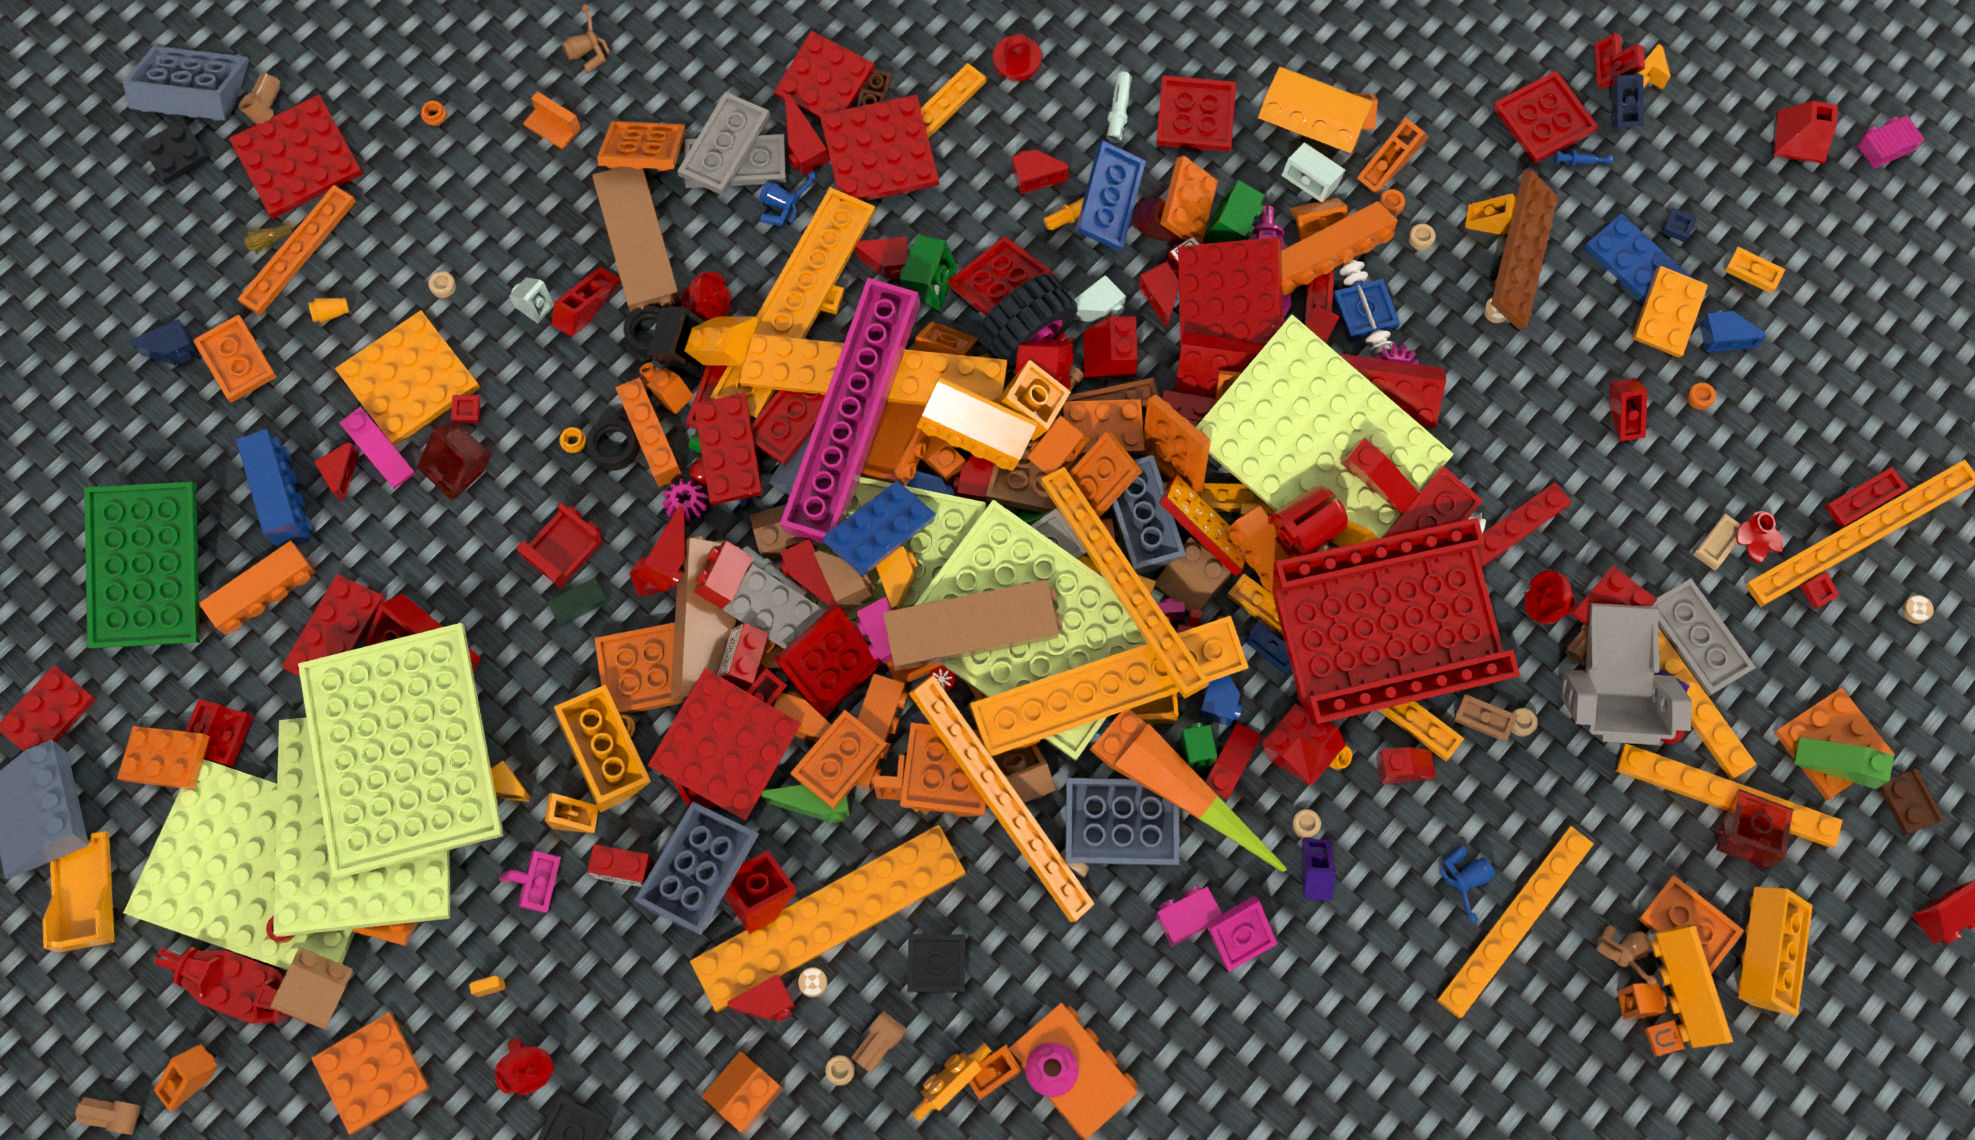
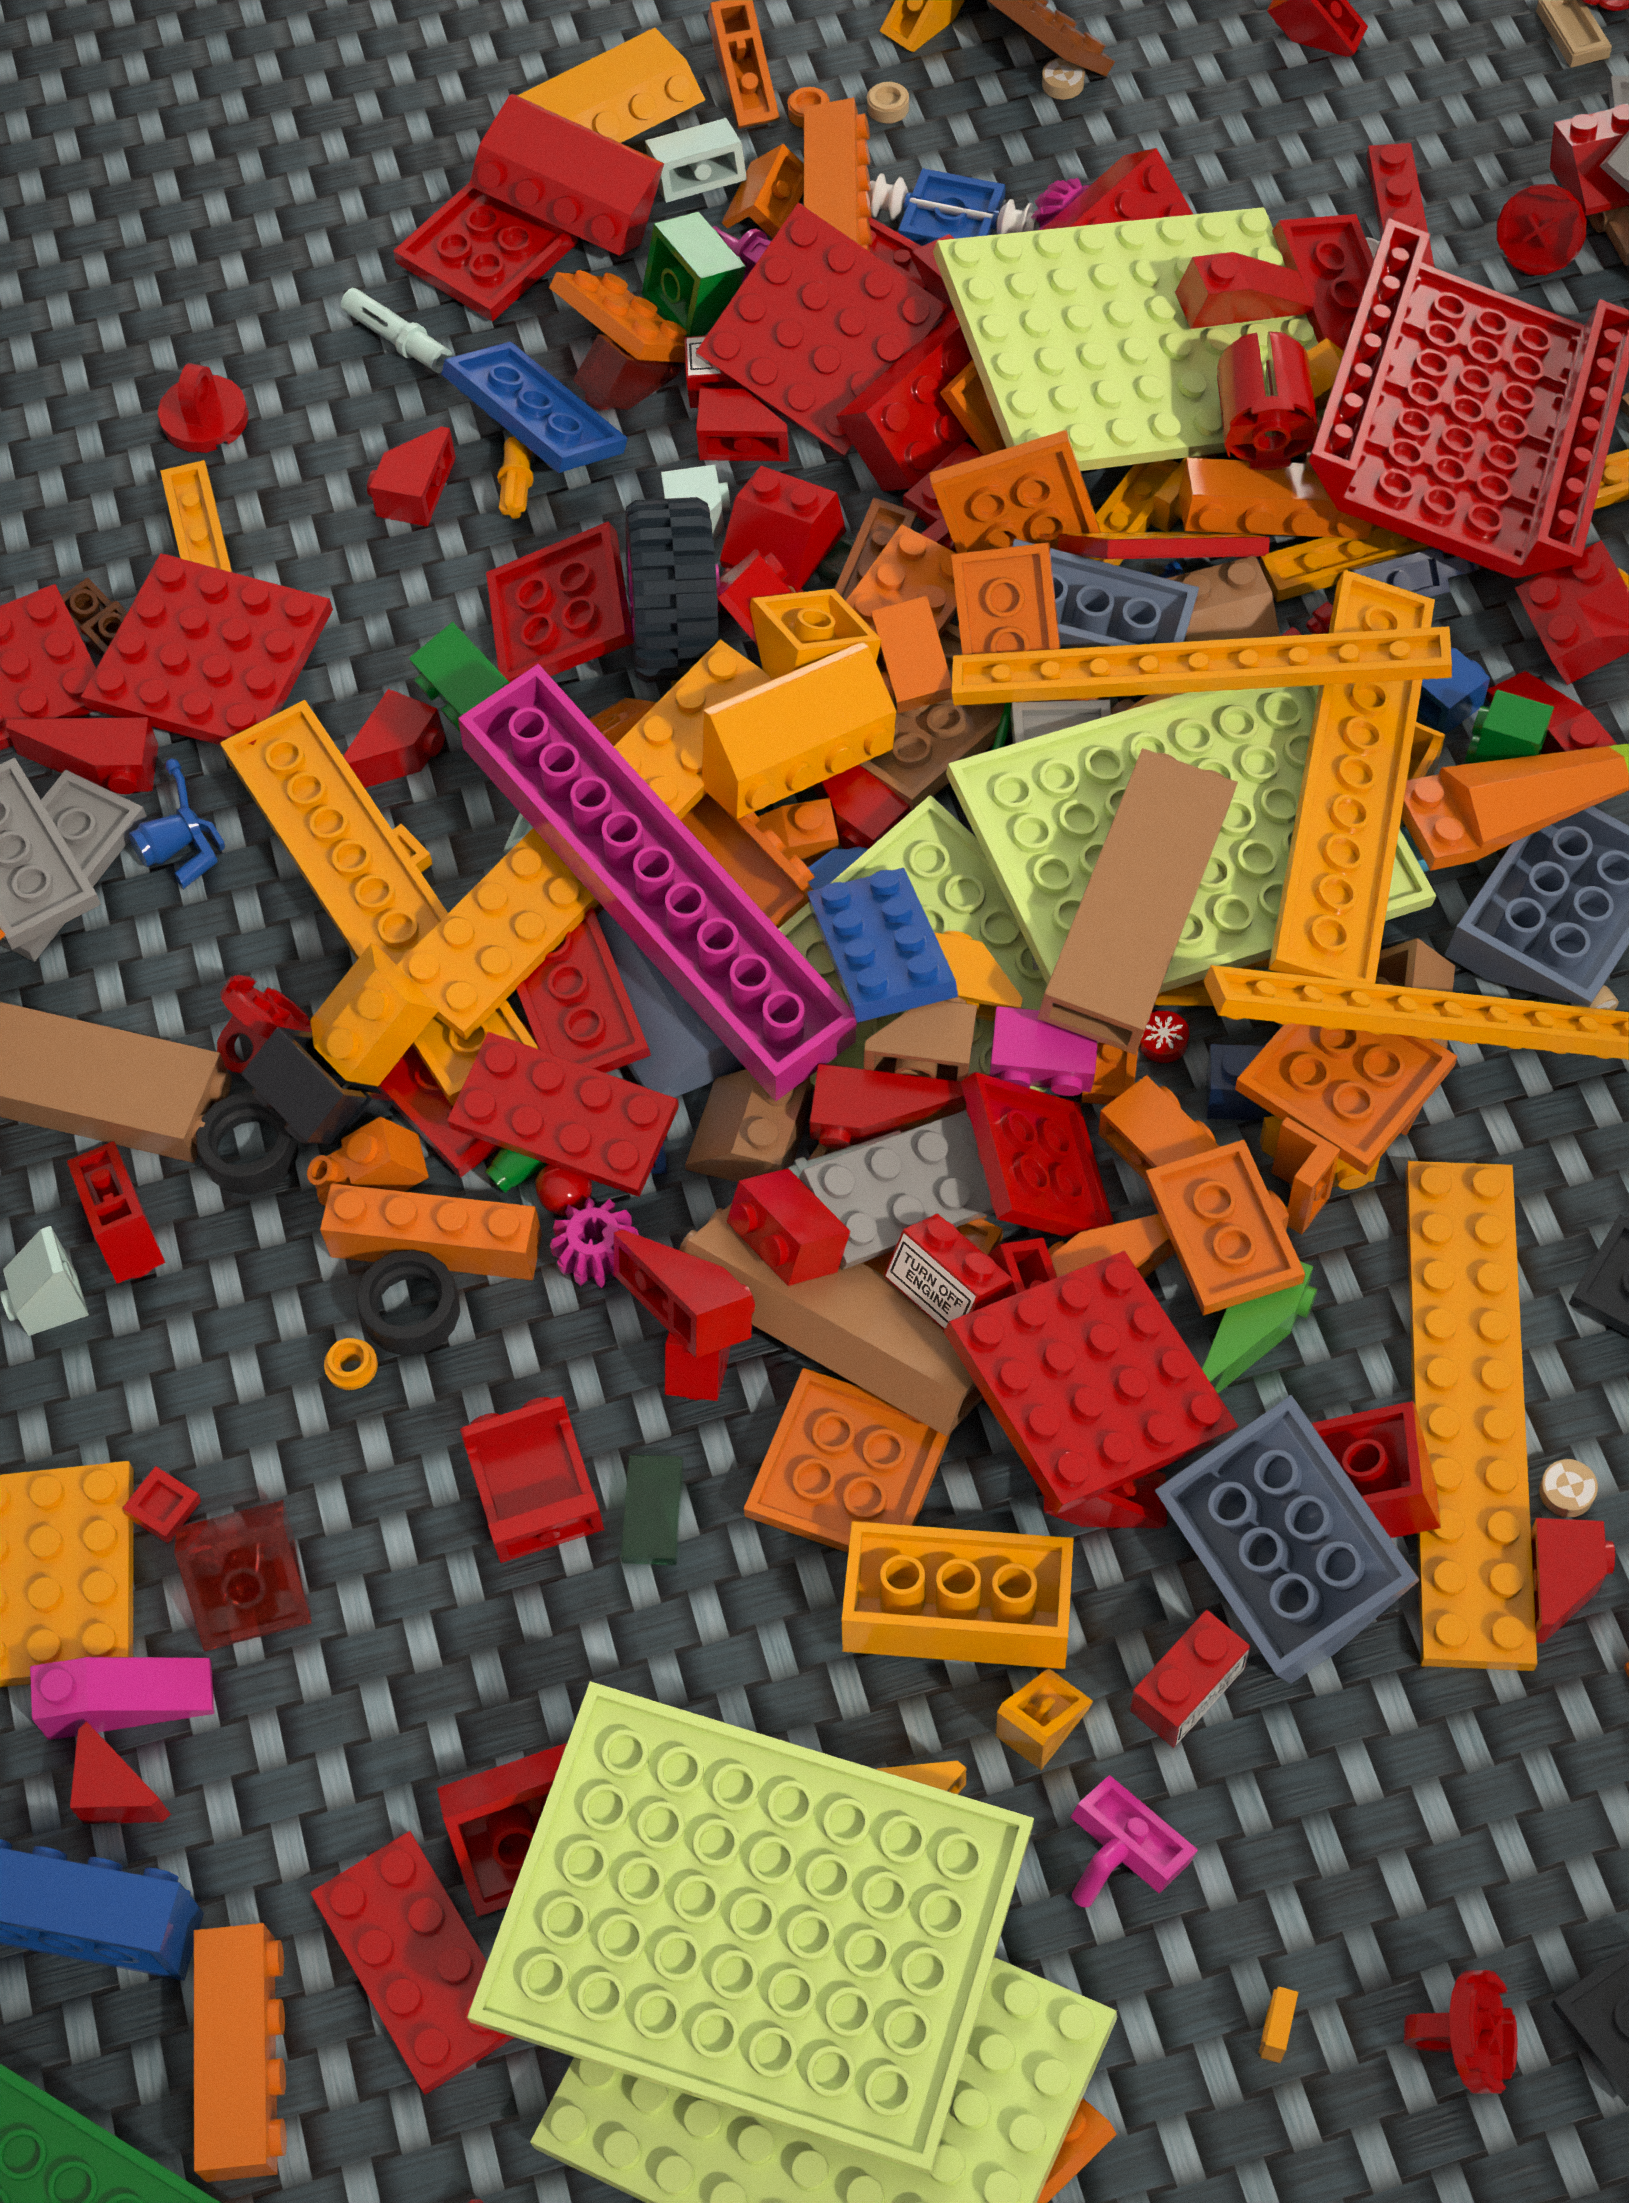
camera: 55 degrees left, 10 degrees down
none -> red slope [469,94,664,256]

